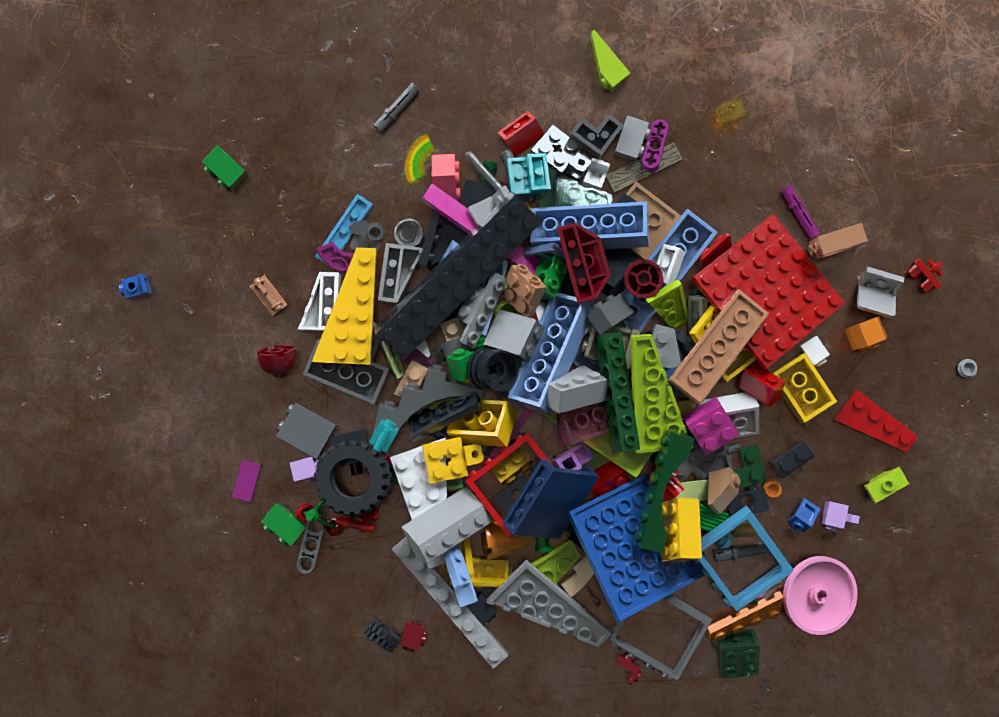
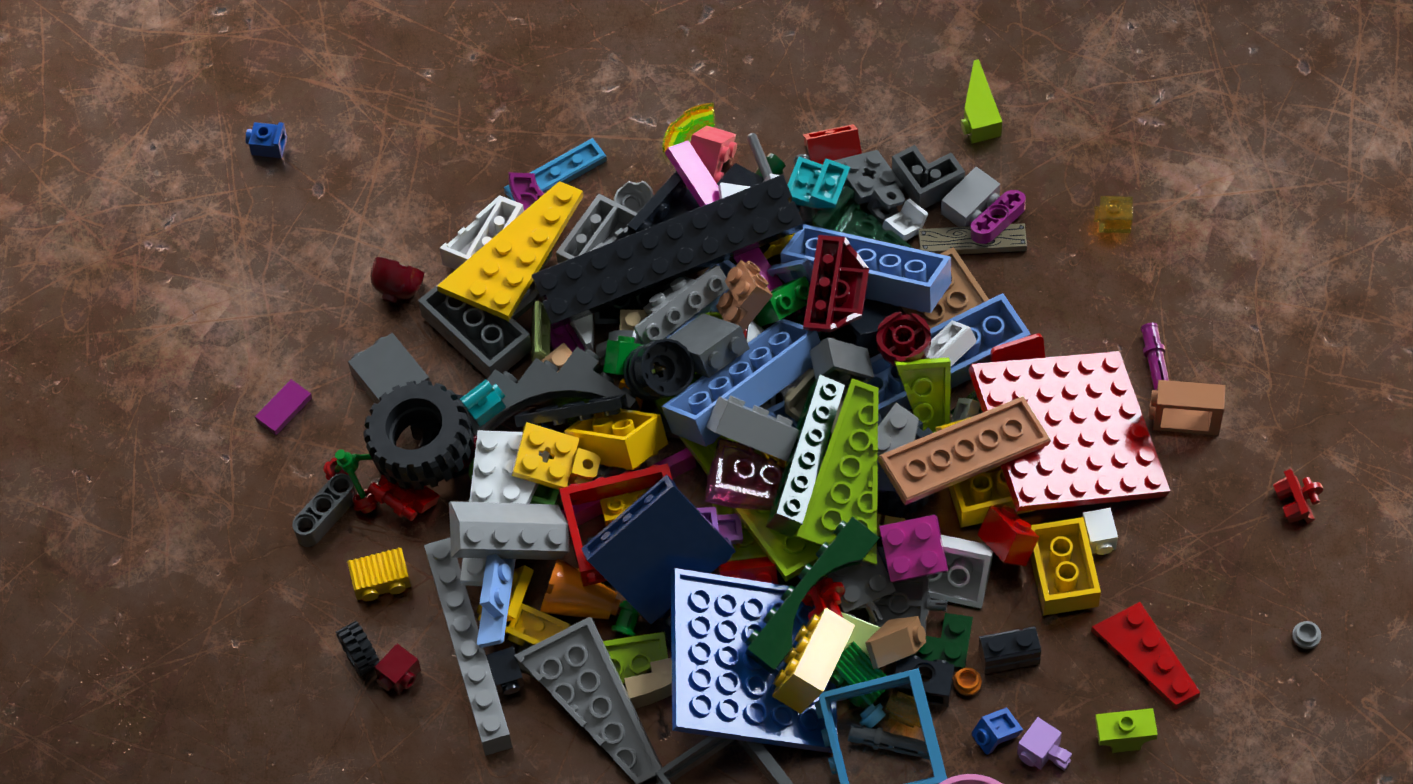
camera: 30 degrees right, 25 degrees down
green brick [202,145,248,191] -> none
nougat hinge [250,275,288,316] -> none
green brick [261,503,307,546] -> none
lavender brick [290,457,319,483] -> none
dark grey plate [349,221,384,253] -> none
dark grey pin [373,83,420,133] -> none
orange wedge [844,316,888,352] -> none
light grey bracket [857,266,904,318] -> none
none -> yellow brick [347,547,411,601]

